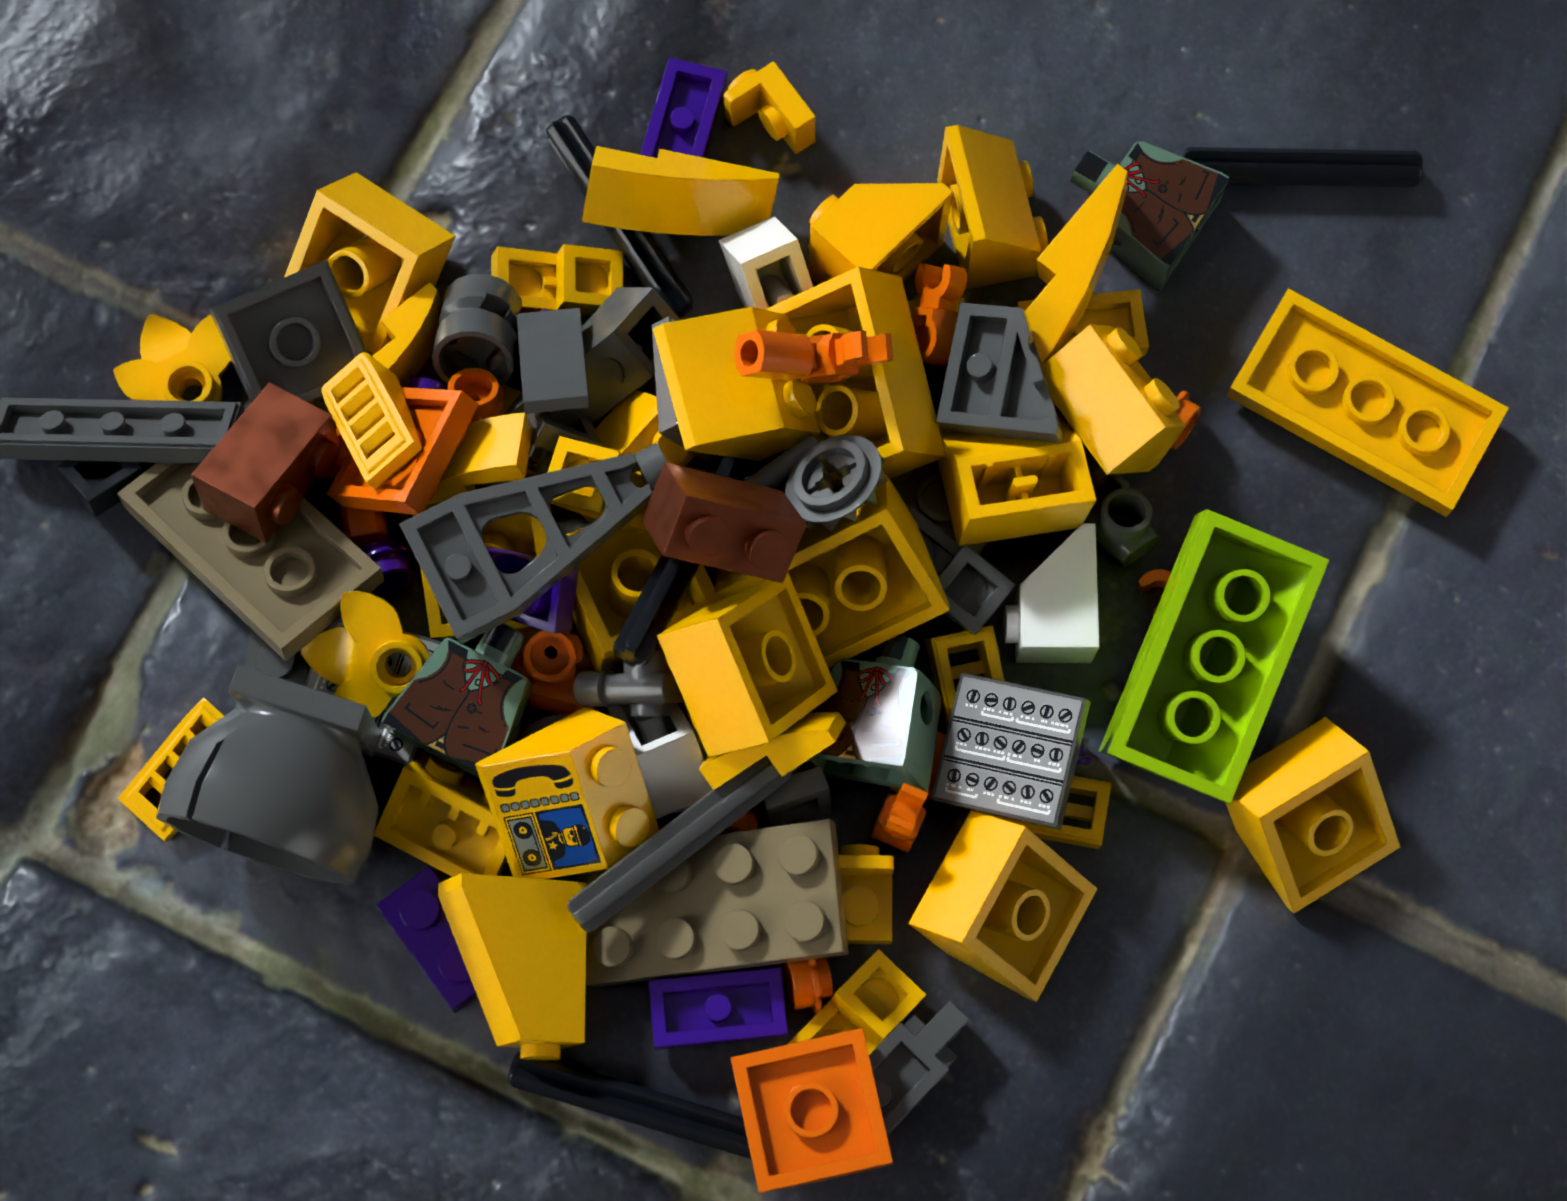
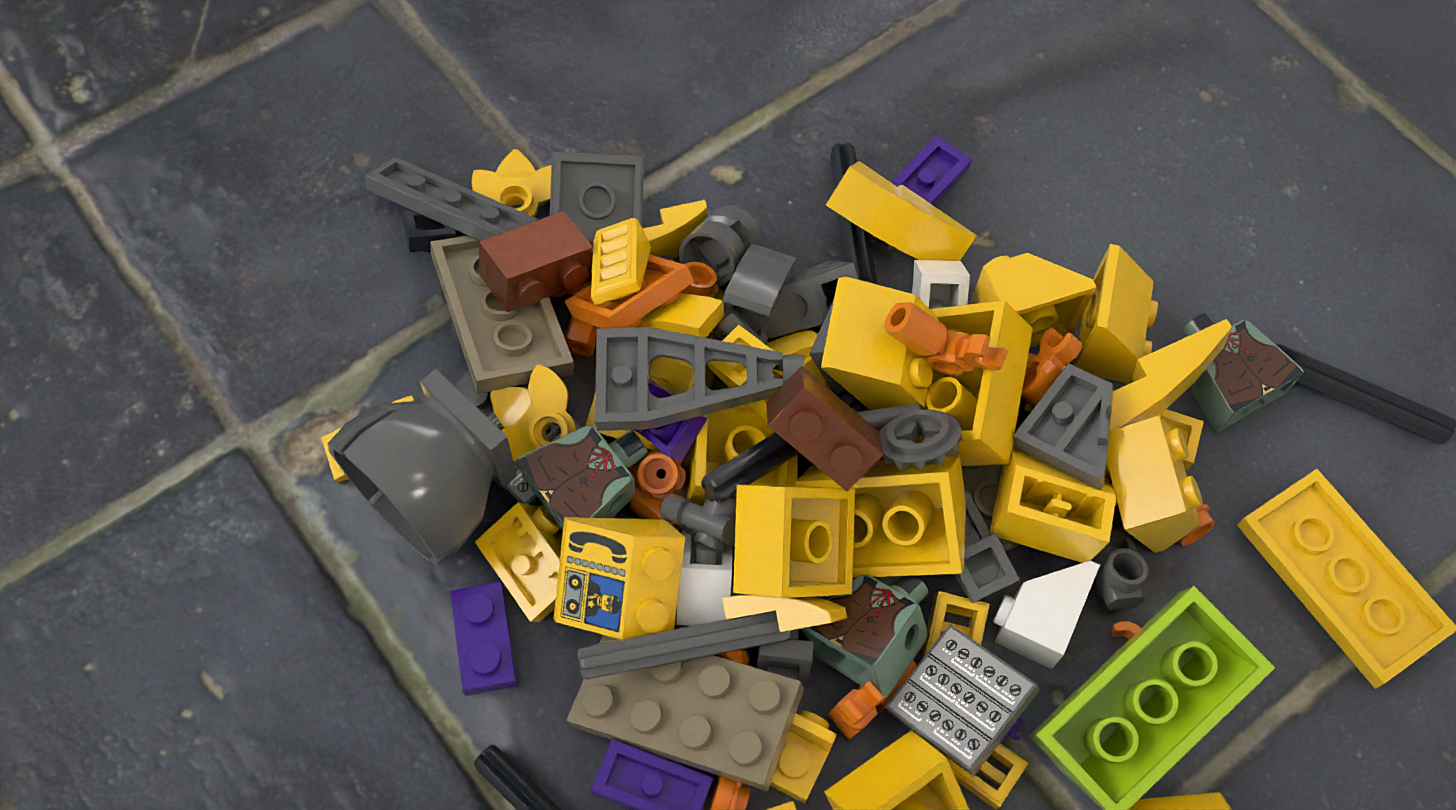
camera: 25 degrees right, 10 degrees down
yellow slope [284,172,456,354] -> none
dark purple plate [362,540,414,596] -> none
yellow slope [438,873,587,1060] -> none
yellow slope [491,244,623,316] -> none
yellow bracket [724,61,815,155] -> none

